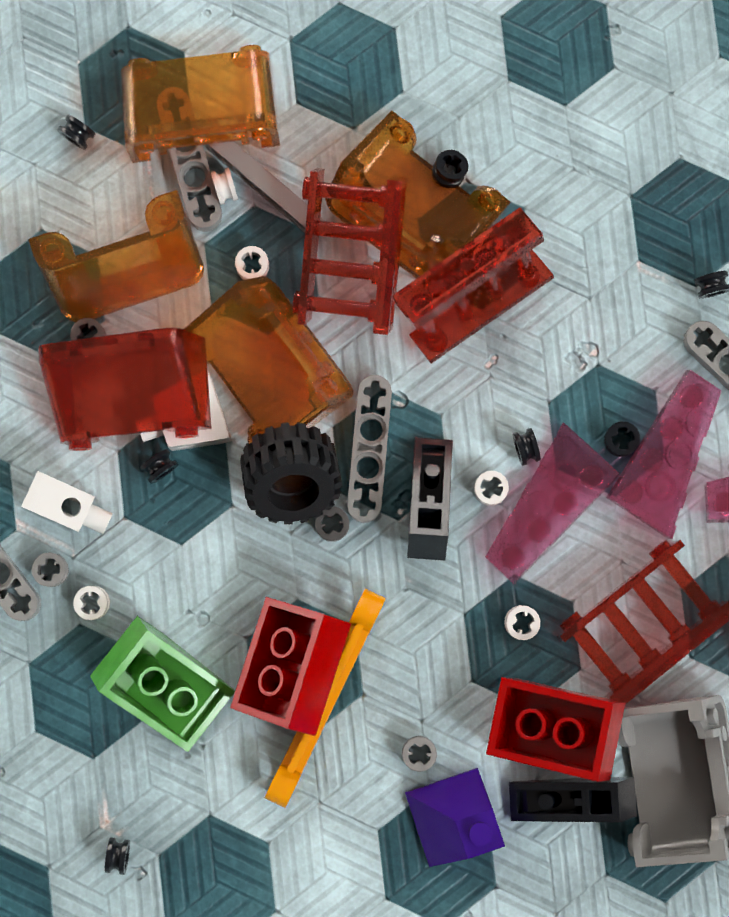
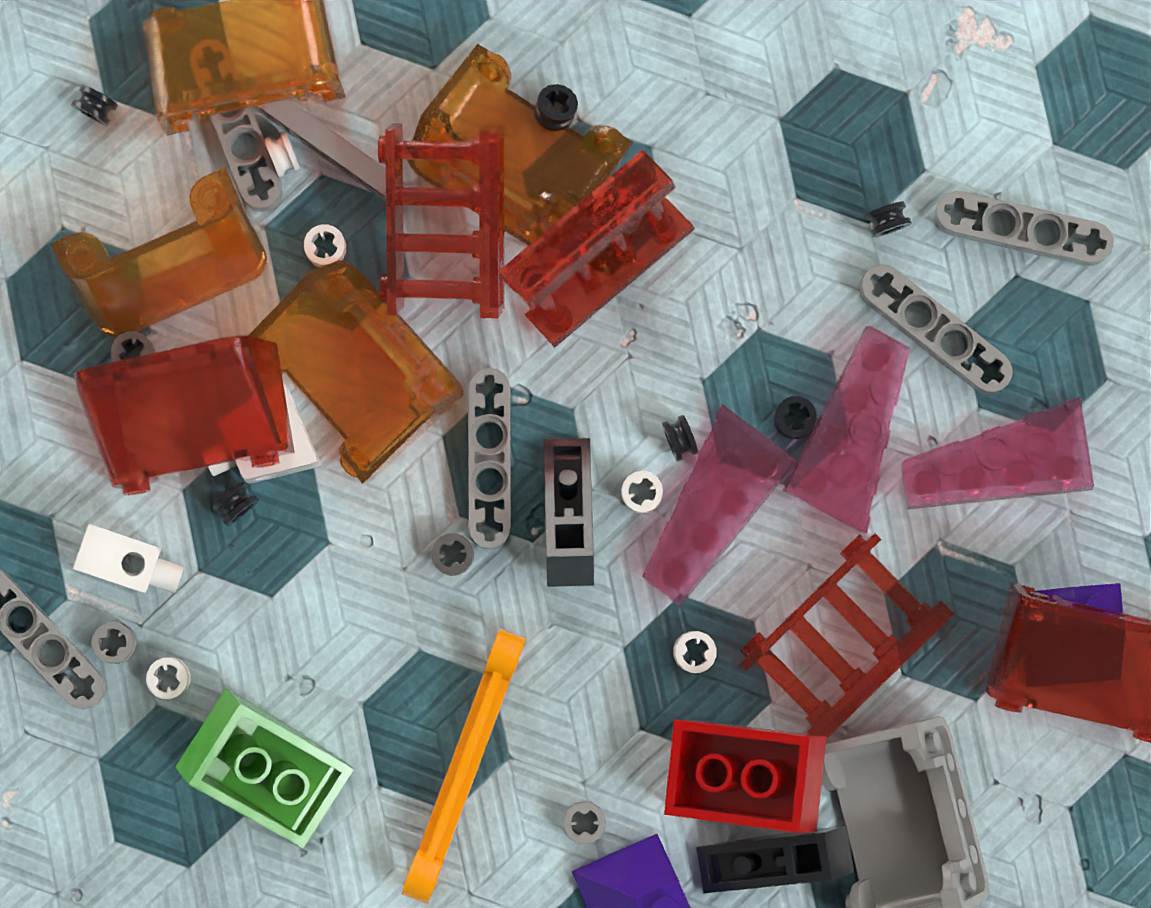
camera: 10 degrees left, 0 degrees up
red brick [230,597,351,736] -> none
black tyre [240,422,342,524] -> none

